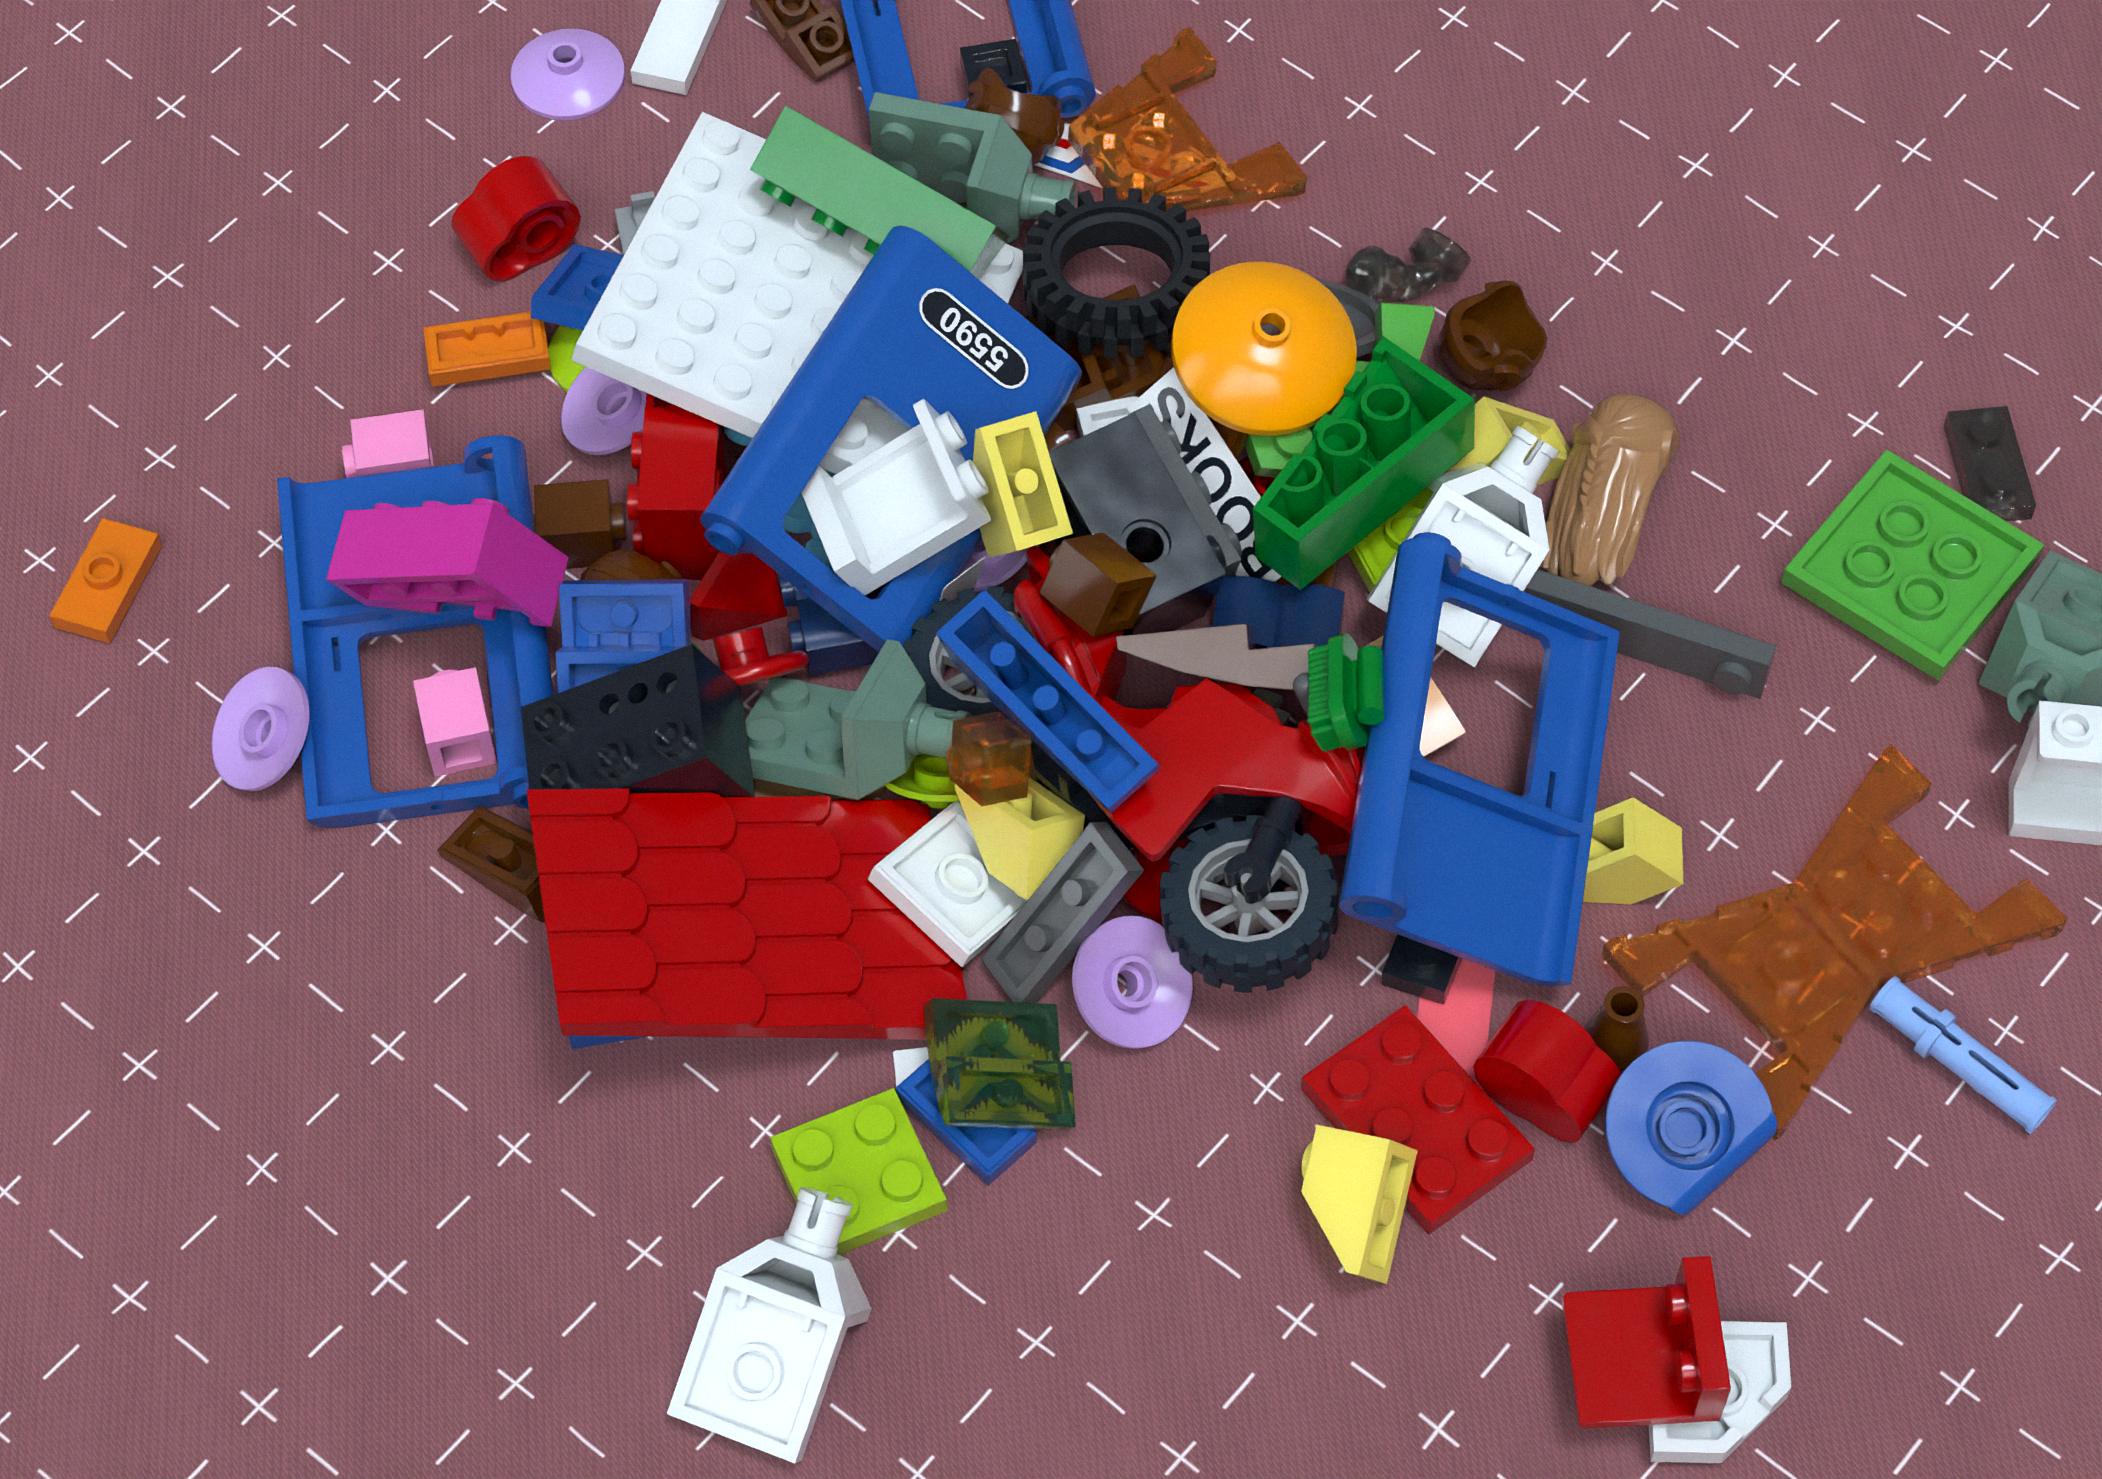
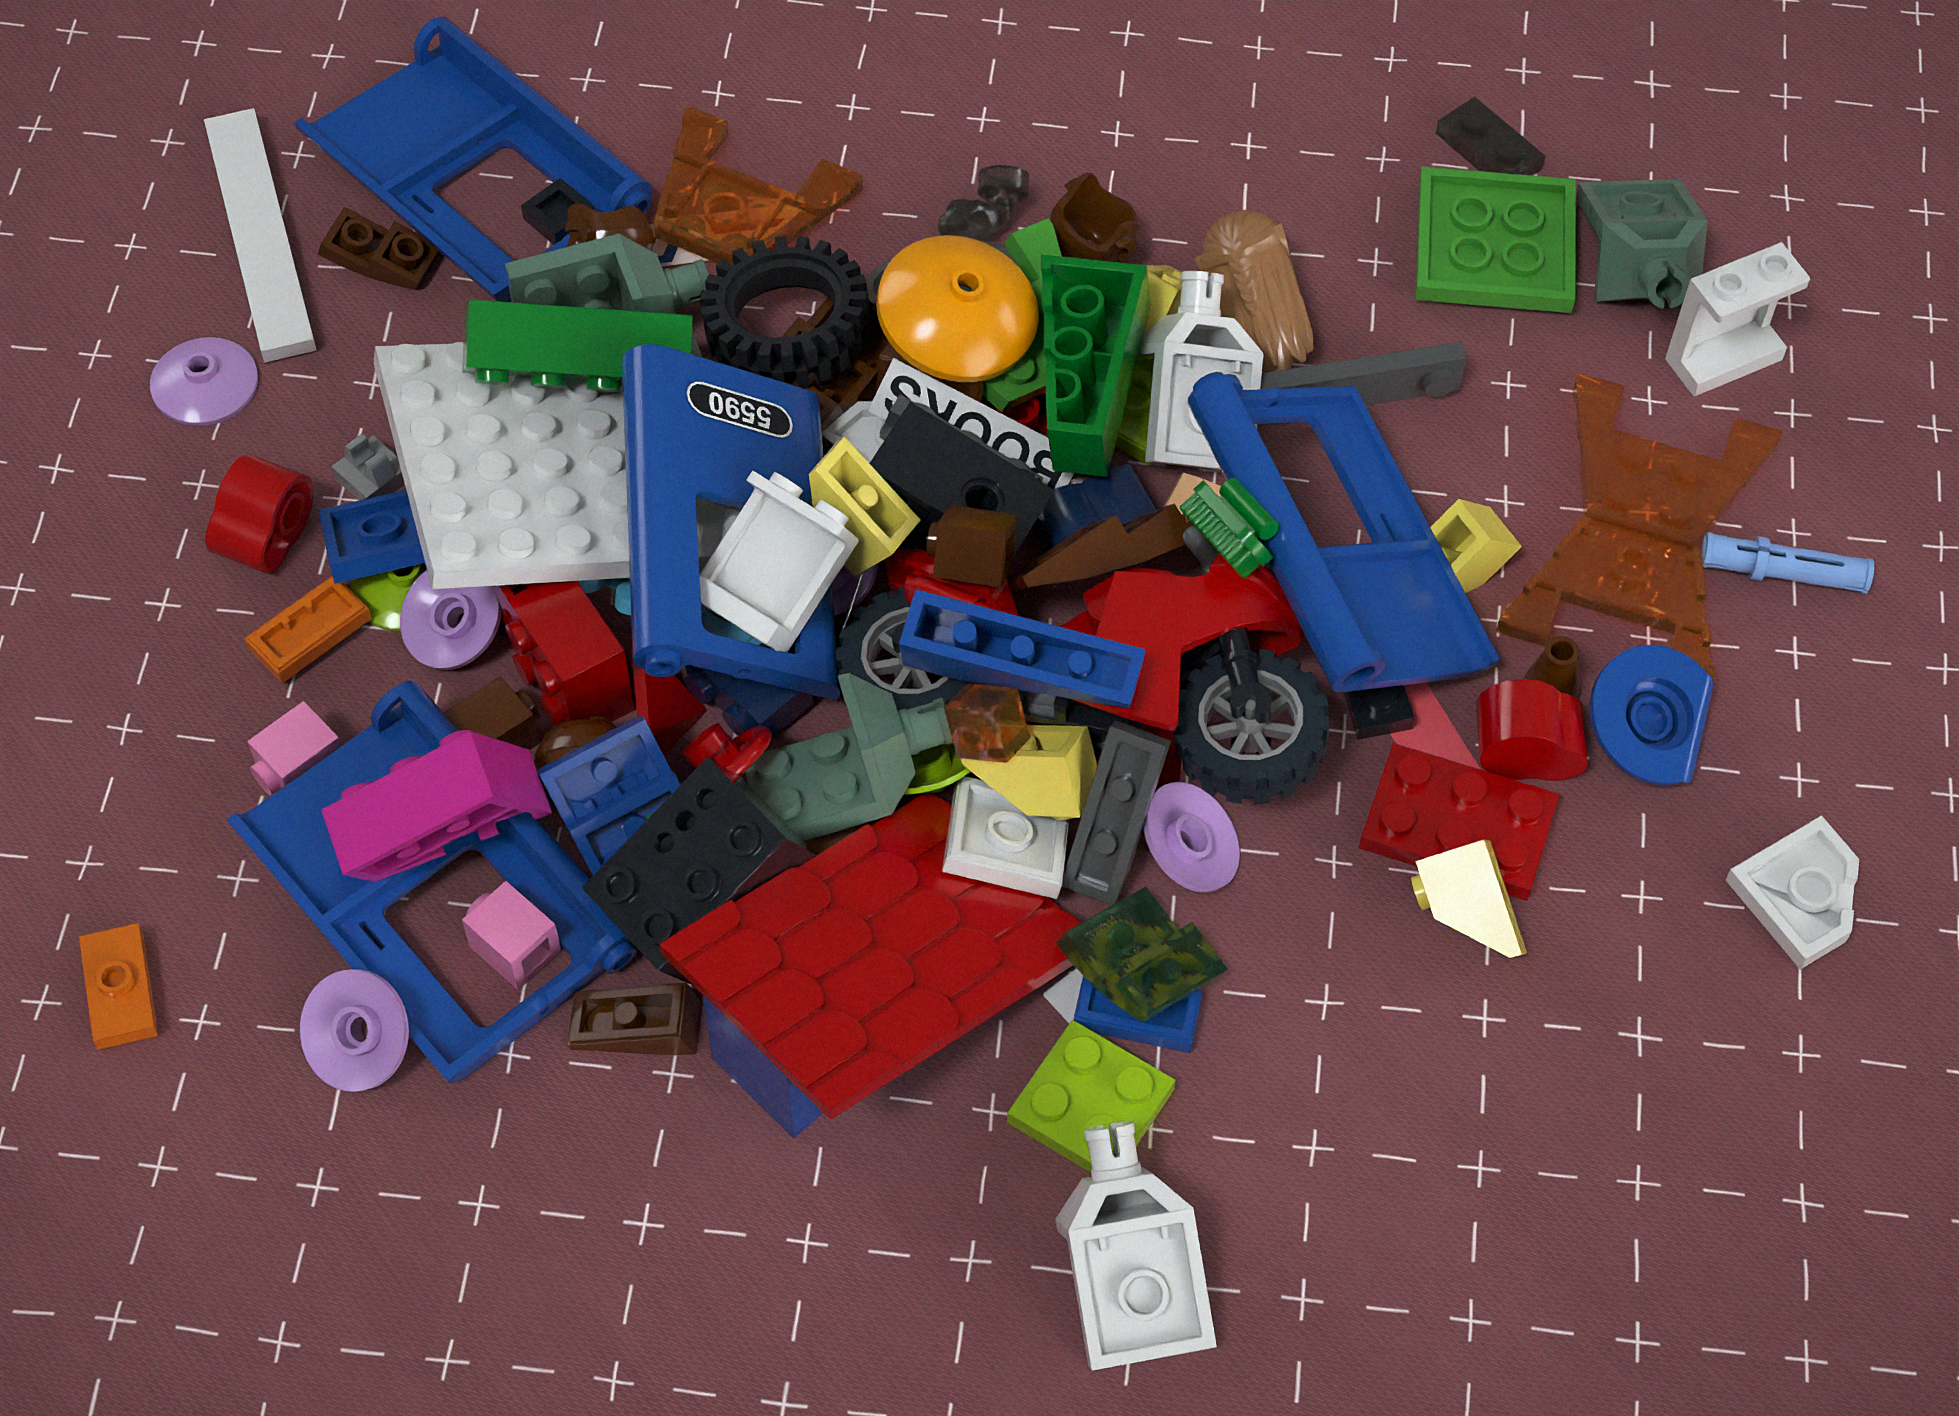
camera: 35 degrees left, 0 degrees up
red bracket [1562,1256,1731,1429] -> none

